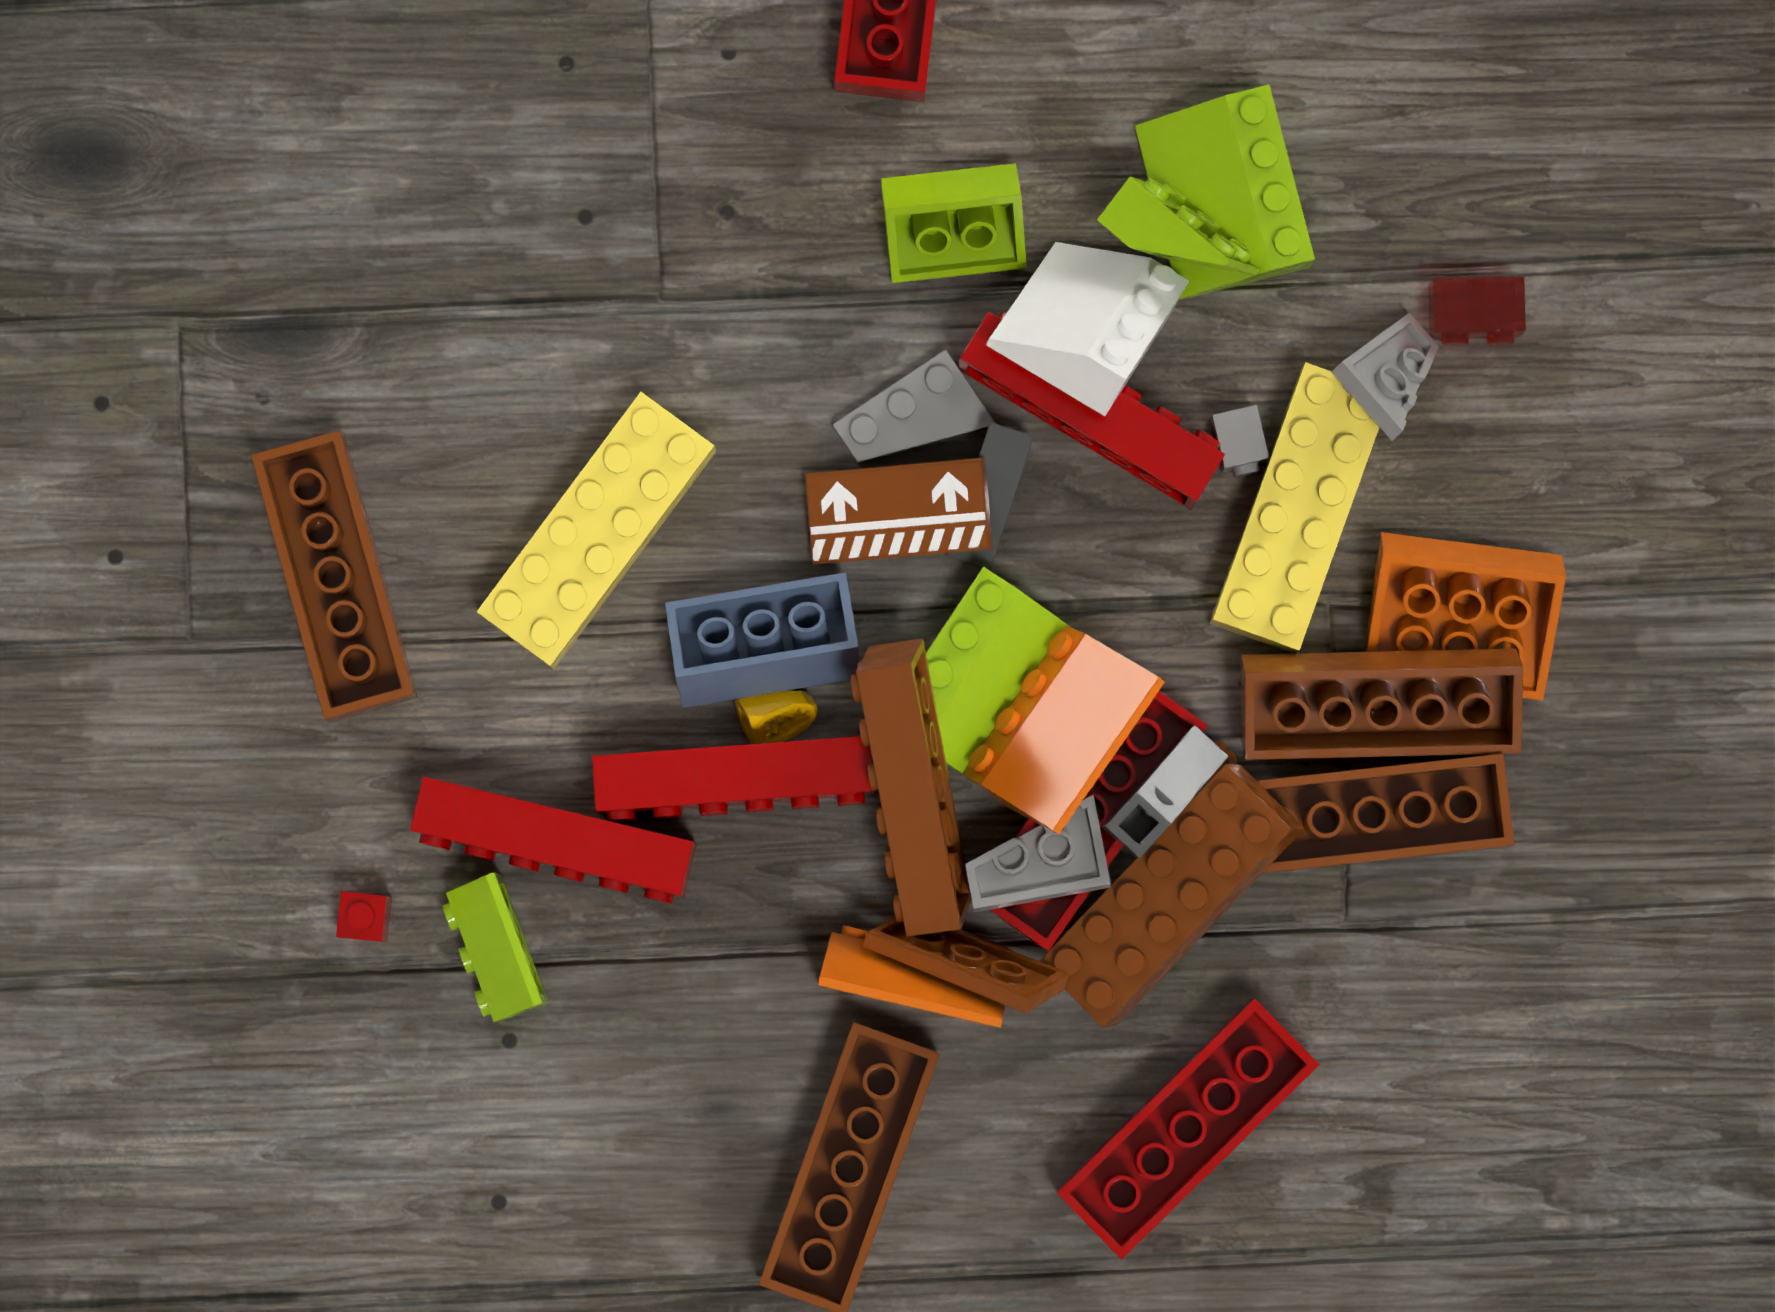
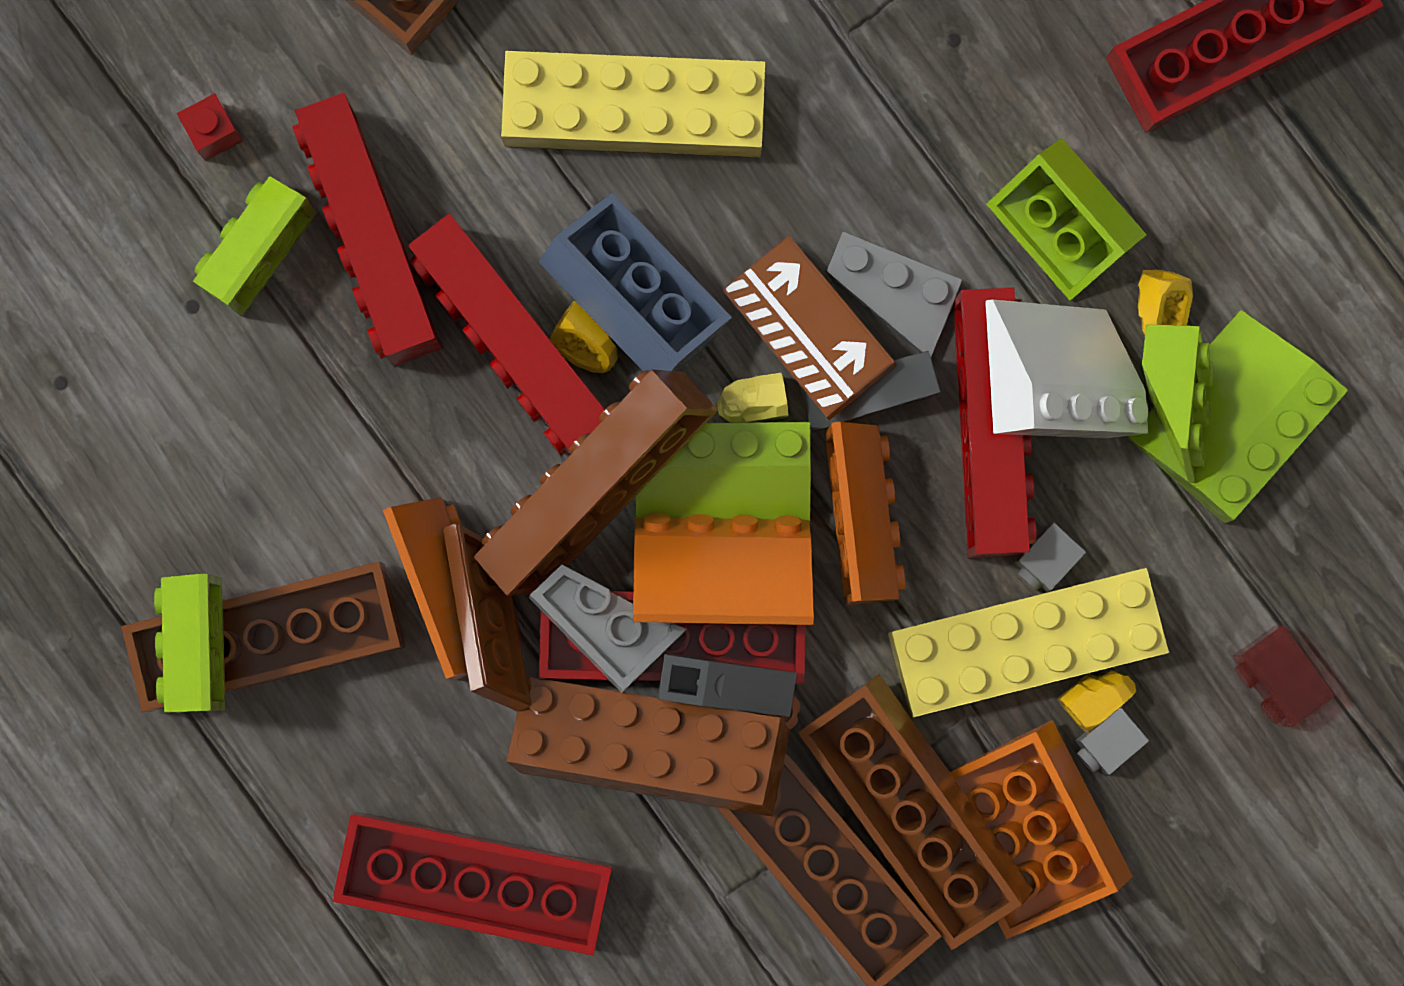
camera: 50 degrees right, 0 degrees up
light grey wing [1332,313,1439,441] -> none
none -> lime slope [154,574,225,712]
none -> light yellow rock [717,373,788,423]
none -> orange slope [825,422,906,606]
none -> yellow rock [1057,670,1136,733]
none -> light grey brick [1075,707,1149,775]
none -> yellow rock [1138,270,1193,335]

